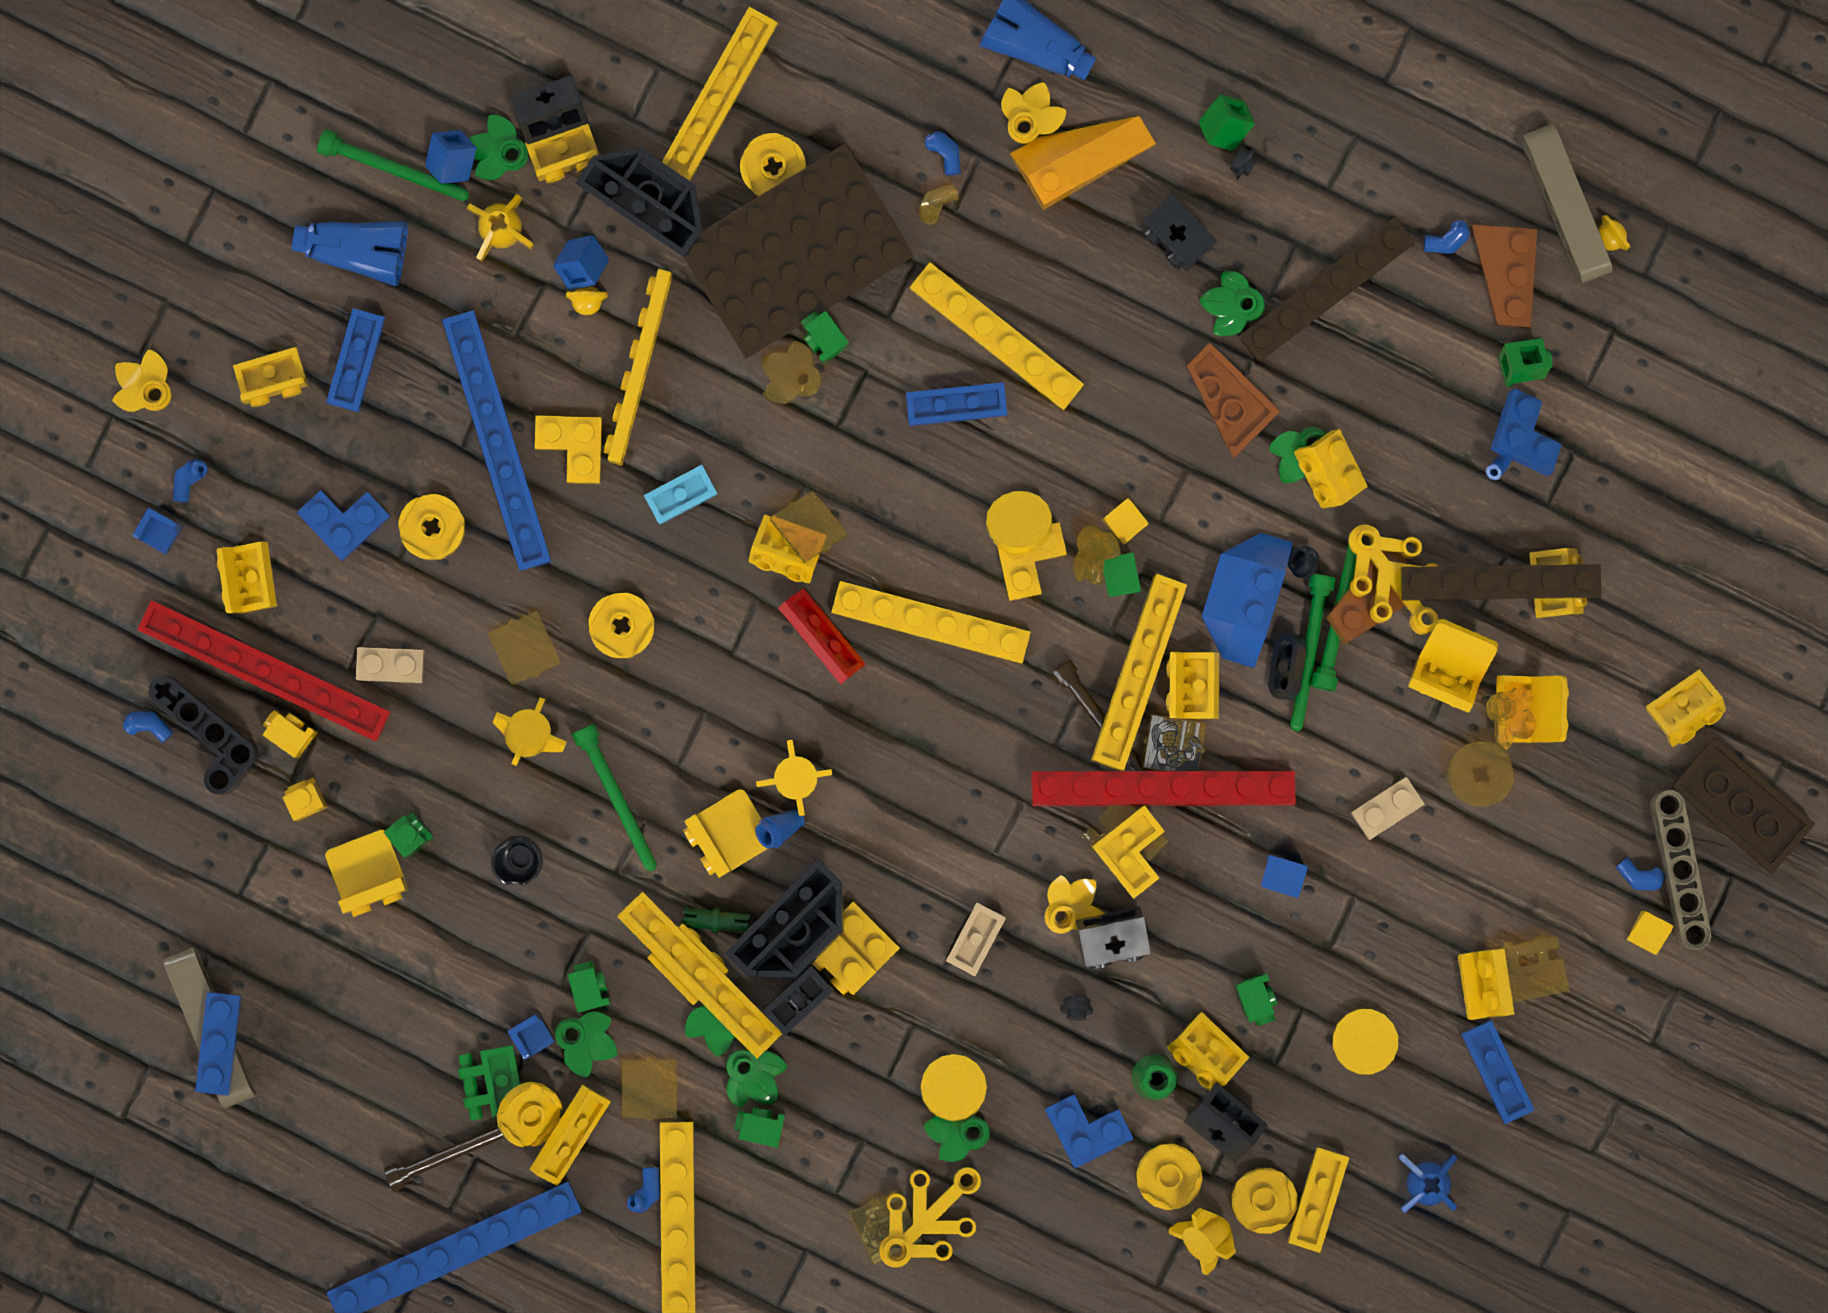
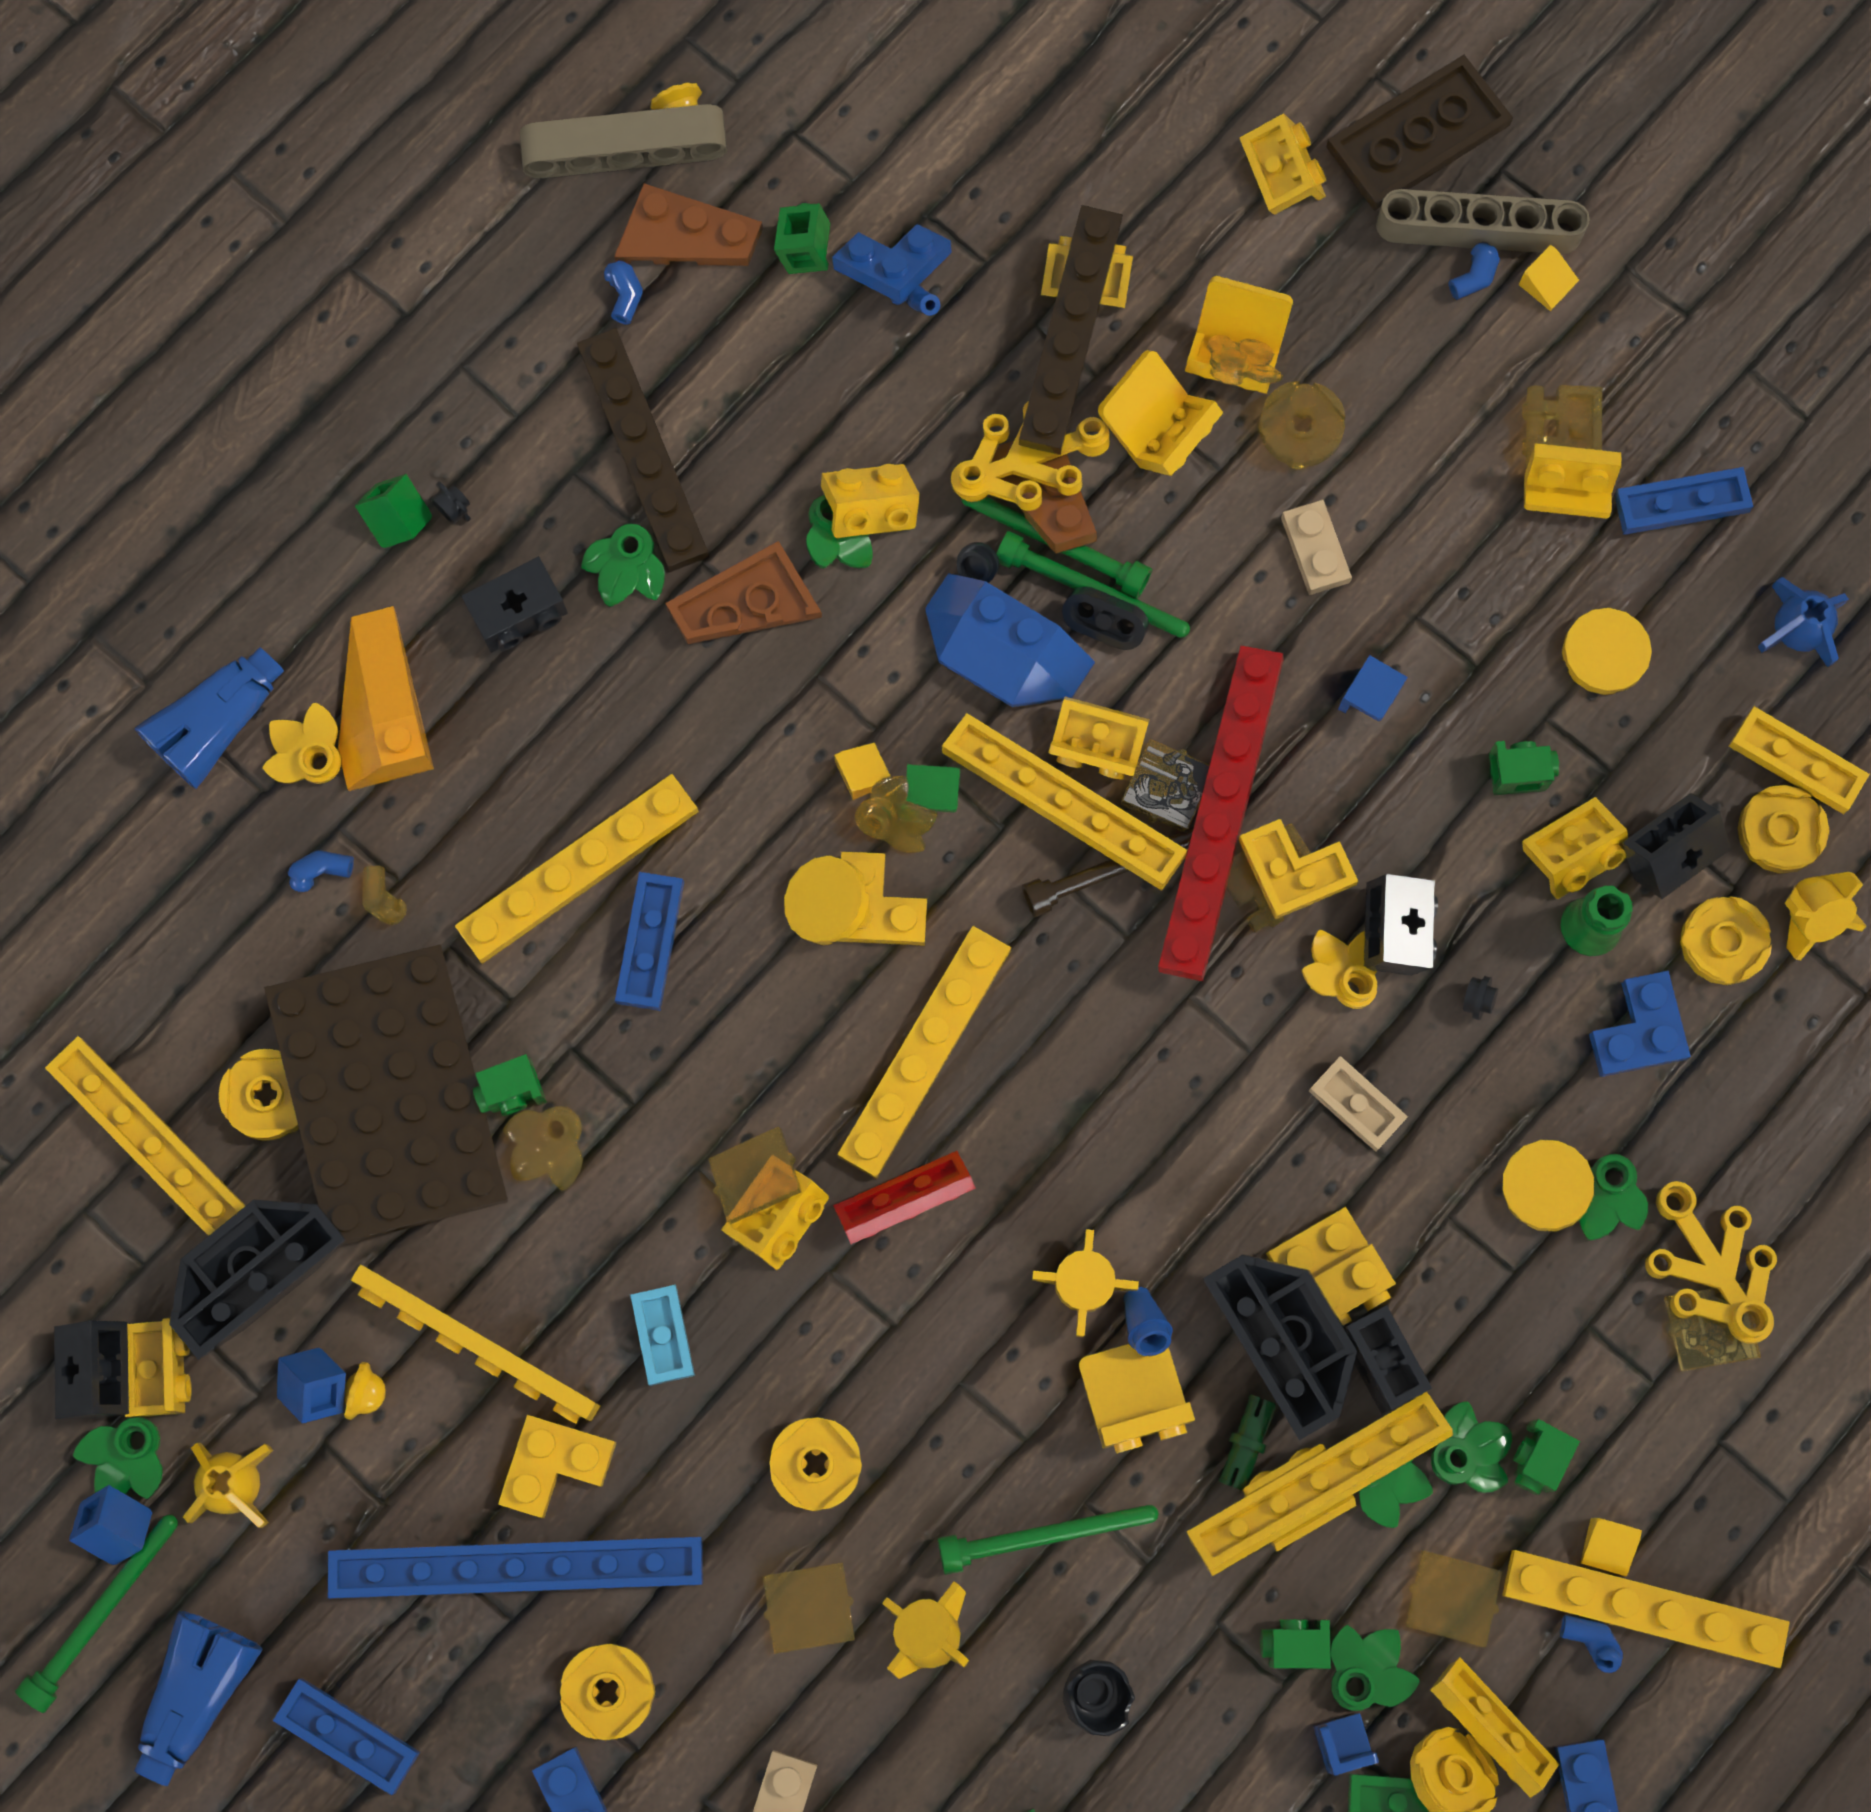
camera: 70 degrees left, 10 degrees down
none -> yellow slope [1580,1518,1642,1577]

